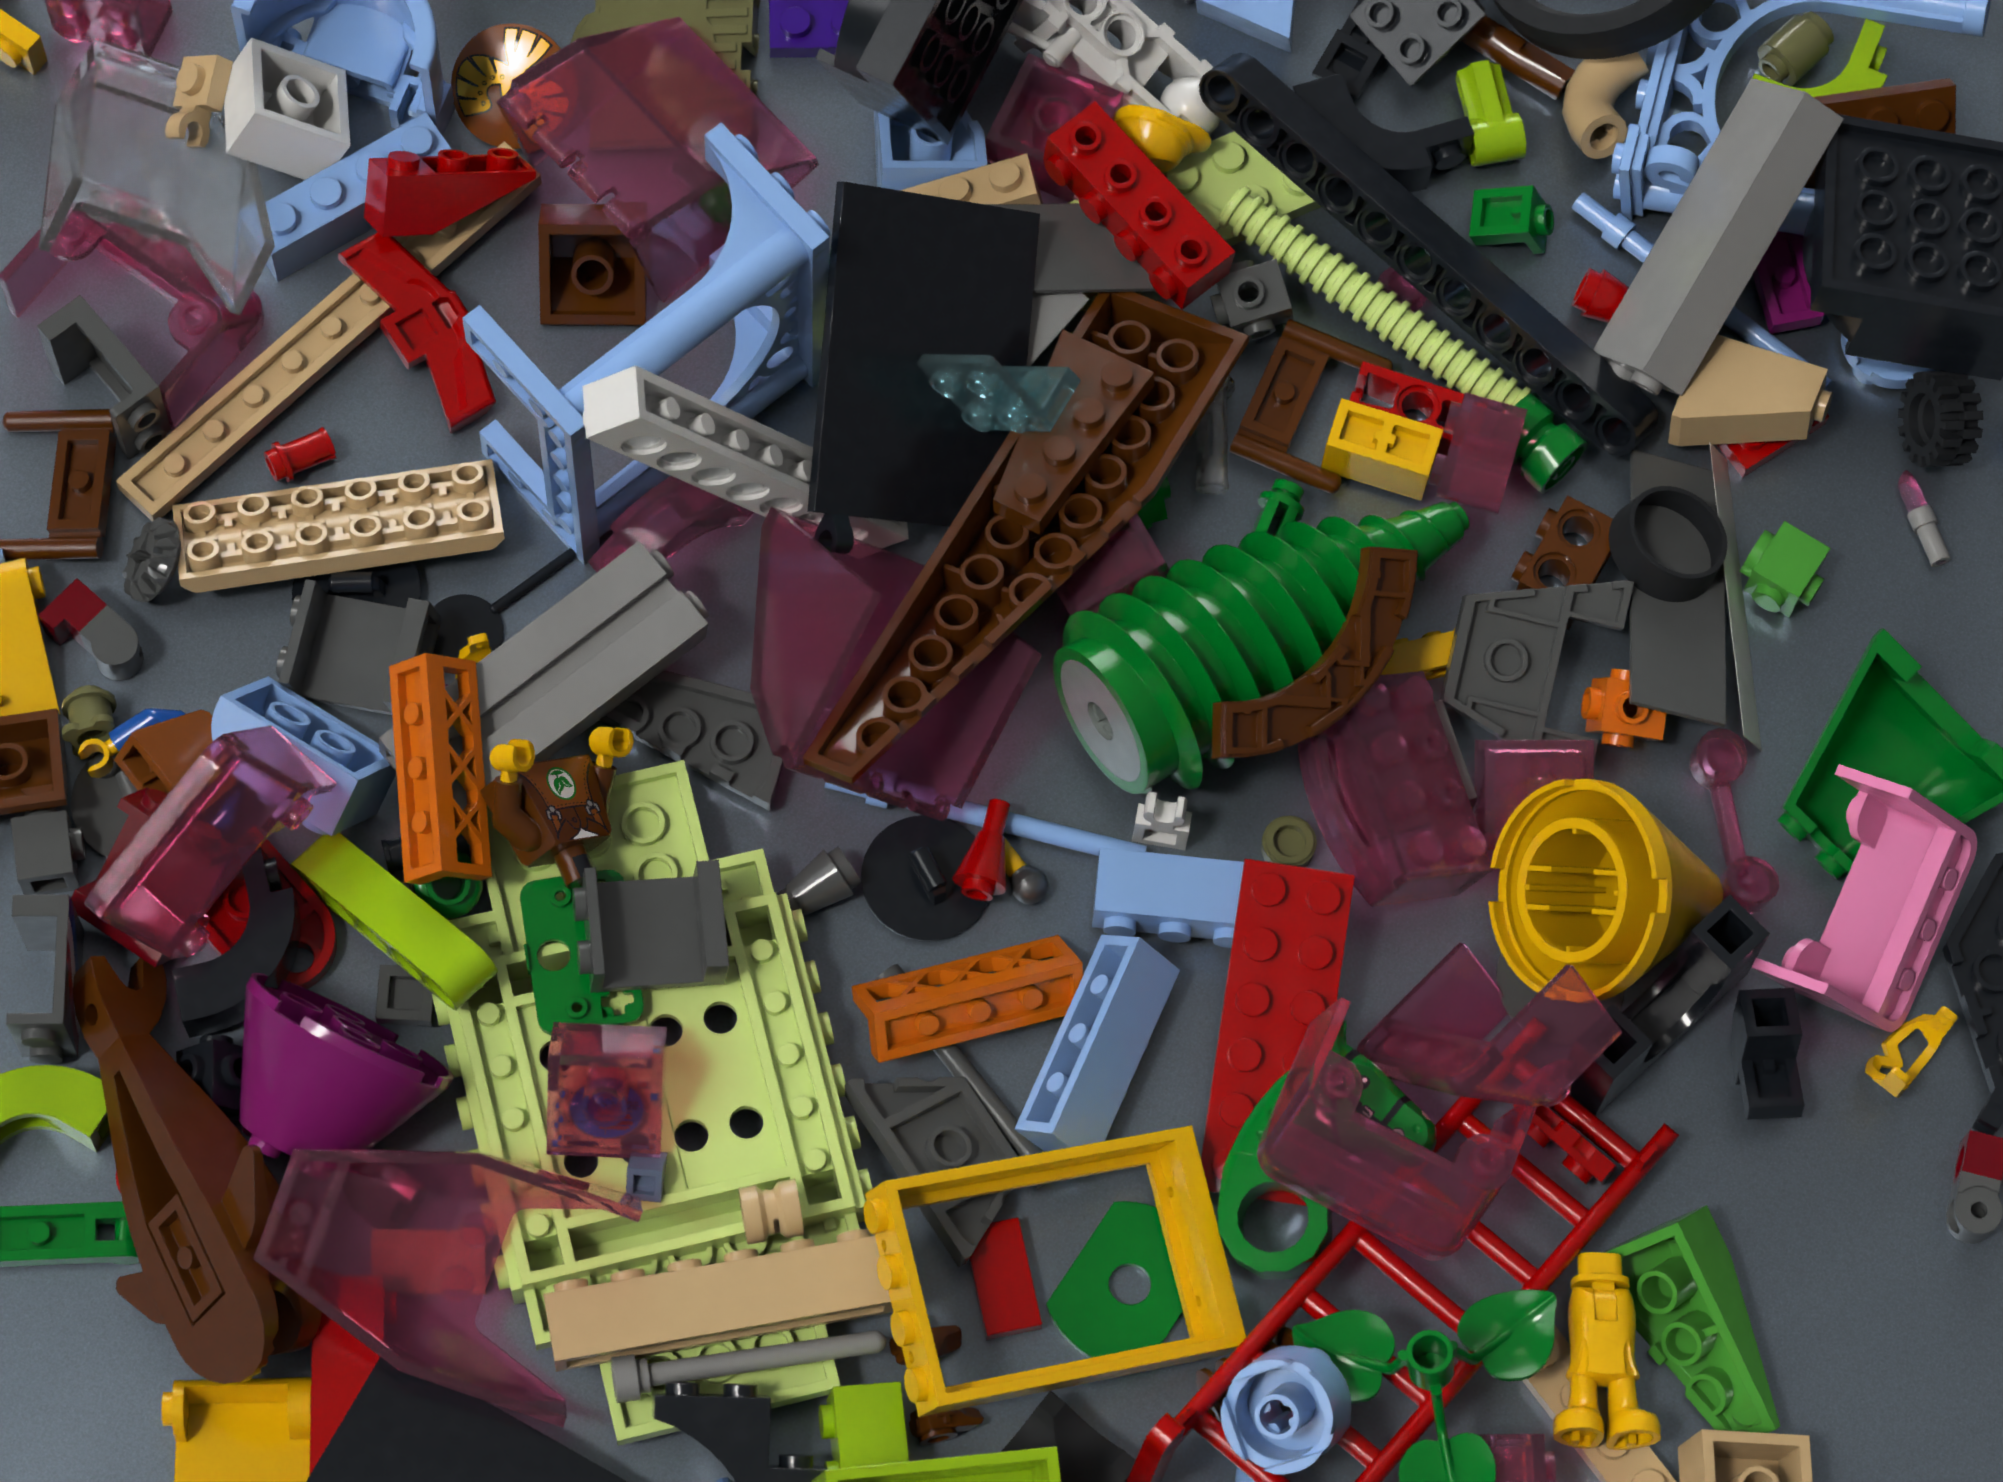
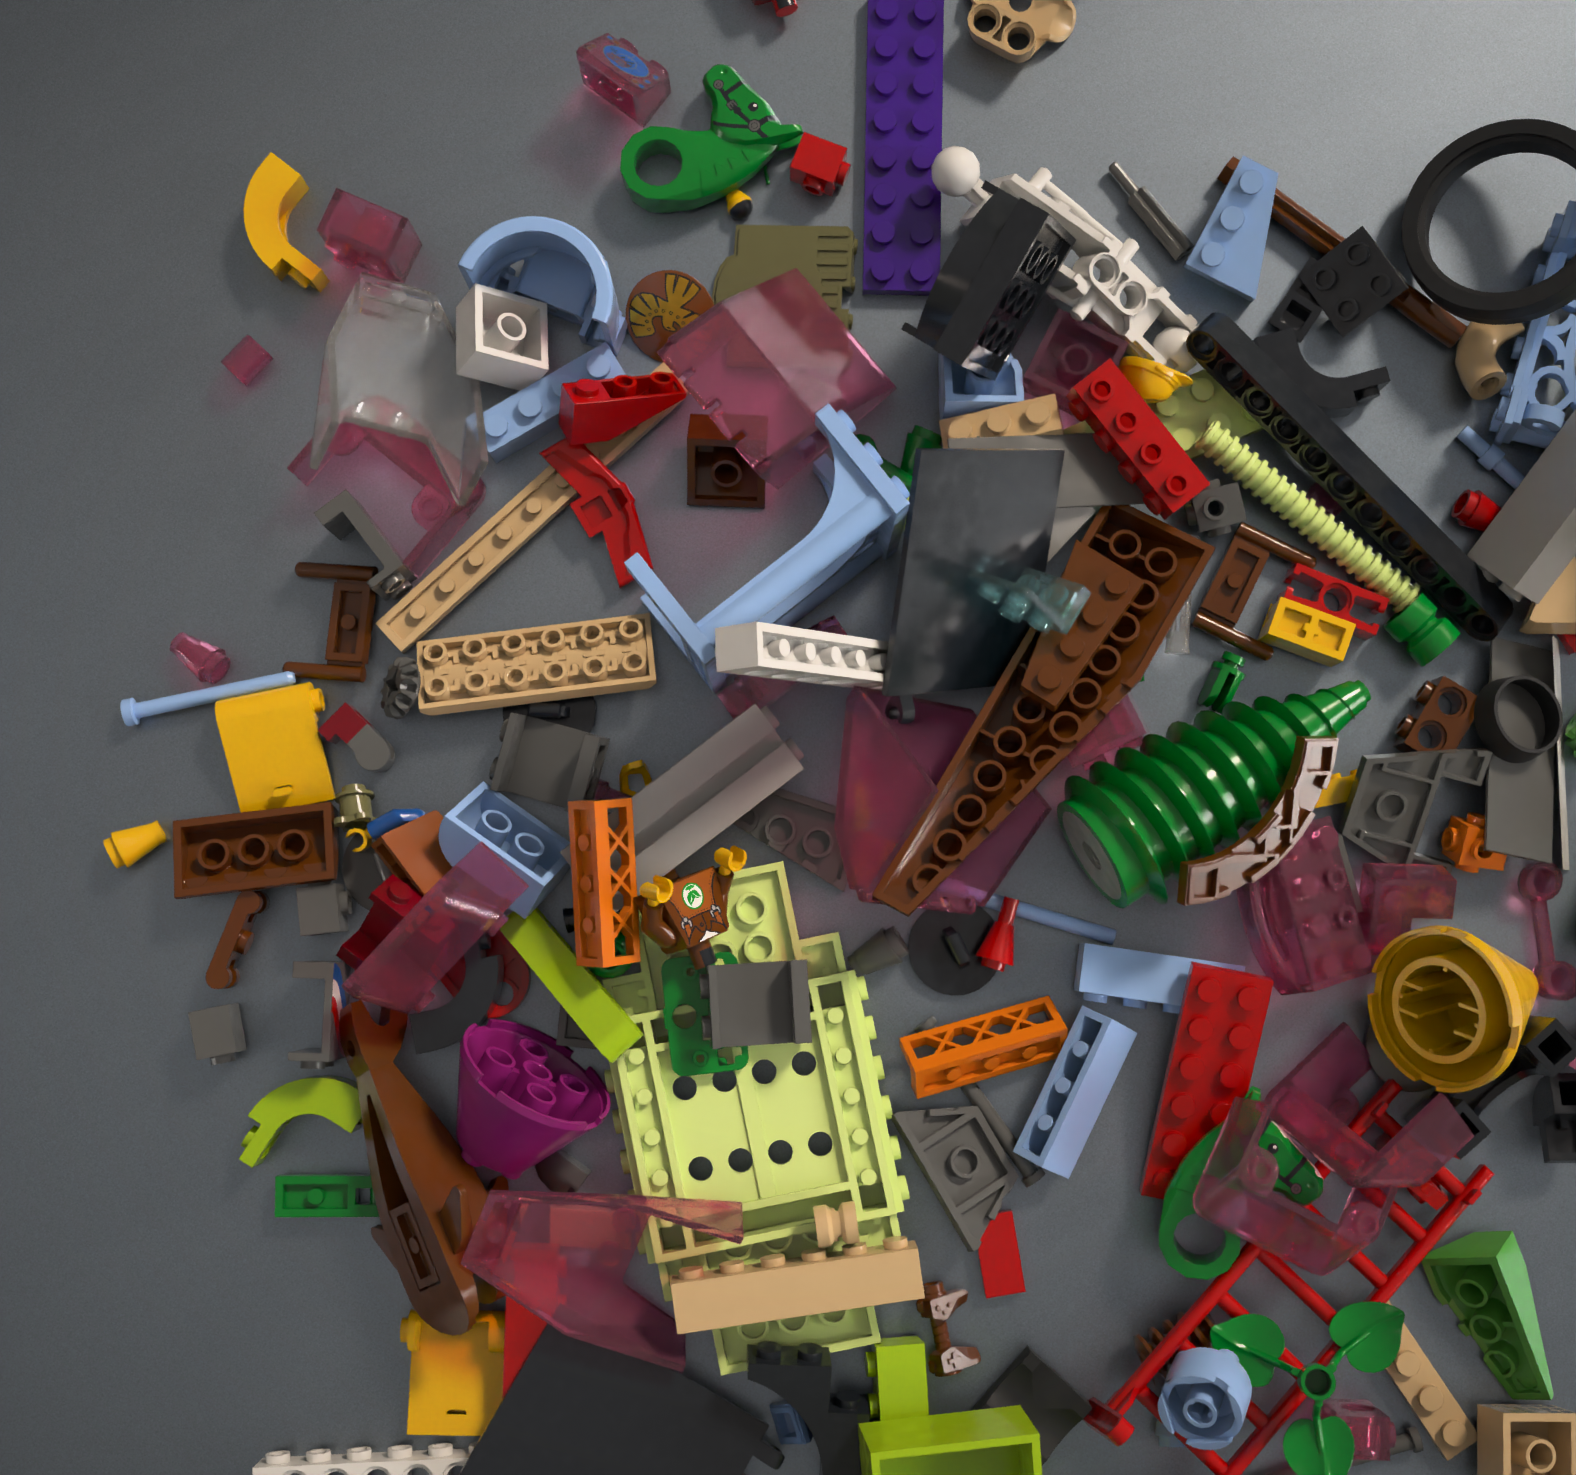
camera: 10 degrees right, 15 degrees up
tan plate [165,55,233,148] -> none
black brick [176,1035,243,1122] -> none
red pin [264,427,336,482] -> none
black piece [433,548,577,664] -> none
clear pink slope [547,1022,667,1158] -> none
light grey piece [611,1330,886,1403] -> none
sand blue piece [626,1149,668,1202] -> none
yellow window [864,1125,1246,1417] -> none
flat silver piece [1005,838,1049,904] -> none
green piece [1046,1201,1183,1358] -> none
white plate [1132,792,1192,850] -> none
olive tile [1261,816,1317,867] -> none
clear pink brick [1429,392,1527,515] -> none
lime piece [1455,60,1526,167] -> none
green bracket [1469,185,1554,254] -> none
yellow piece [1553,1252,1661,1450] -> none

